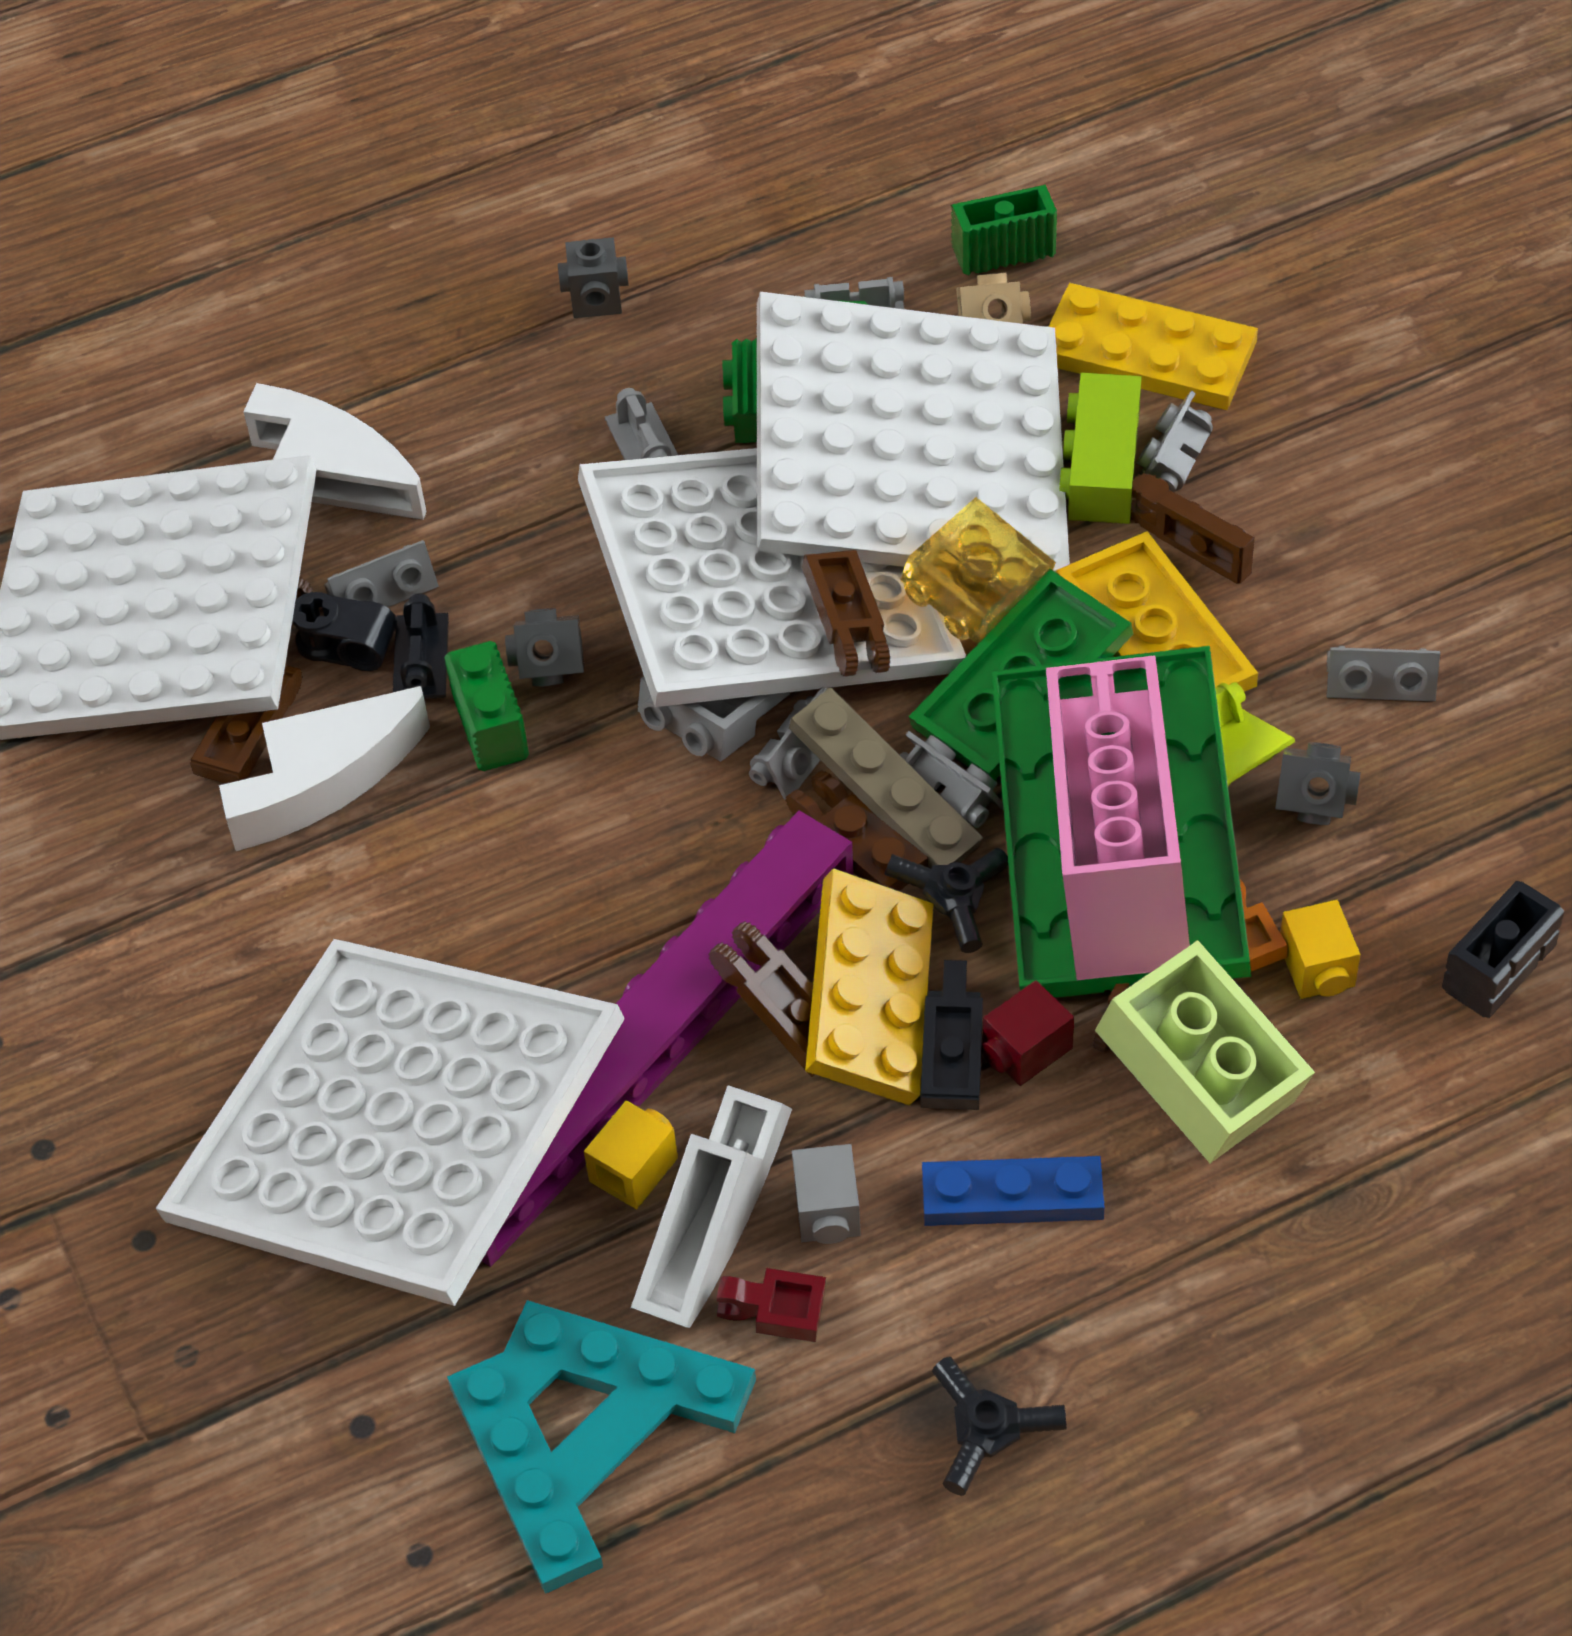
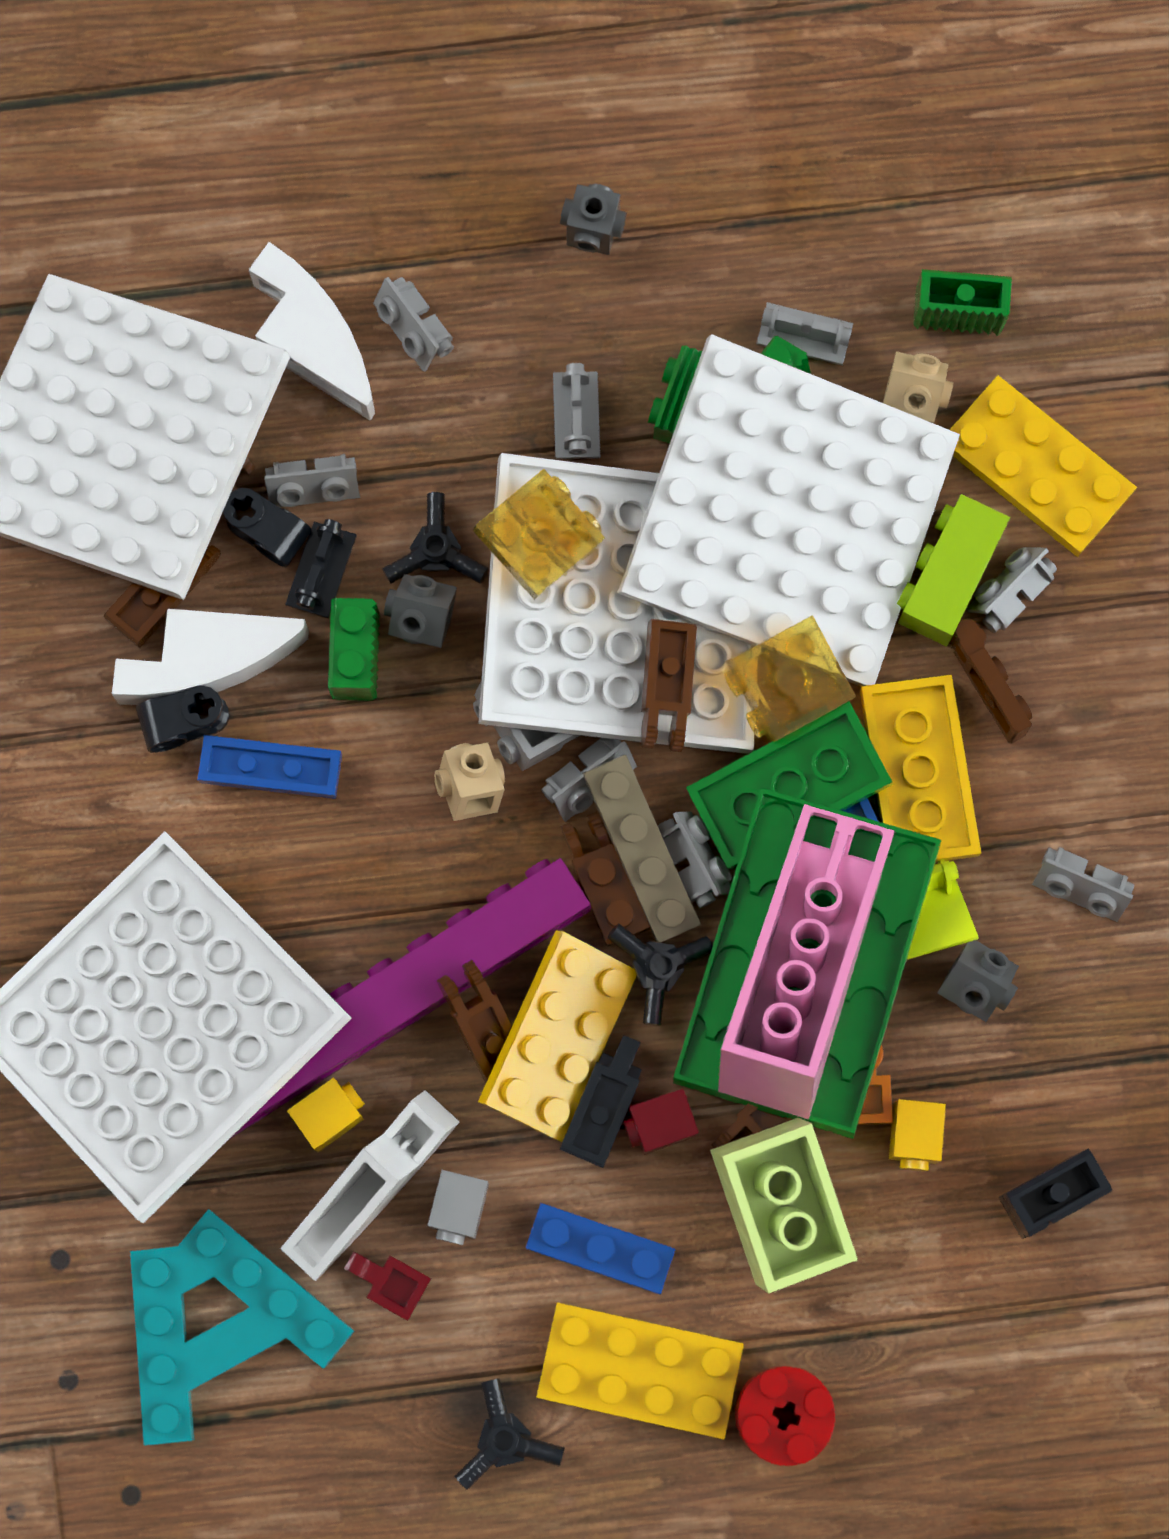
camera: 15 degrees right, 25 degrees up
none -> black piece [136,685,230,753]
none -> blue plate [197,735,342,799]
none -> light grey hinge [373,277,454,372]
none -> black piece [382,492,489,584]
none -> tan brick [434,742,505,821]
none -> clear yellow plate [473,469,605,600]
none -> yellow plate [536,1302,744,1440]
none -> red brick [735,1366,835,1466]

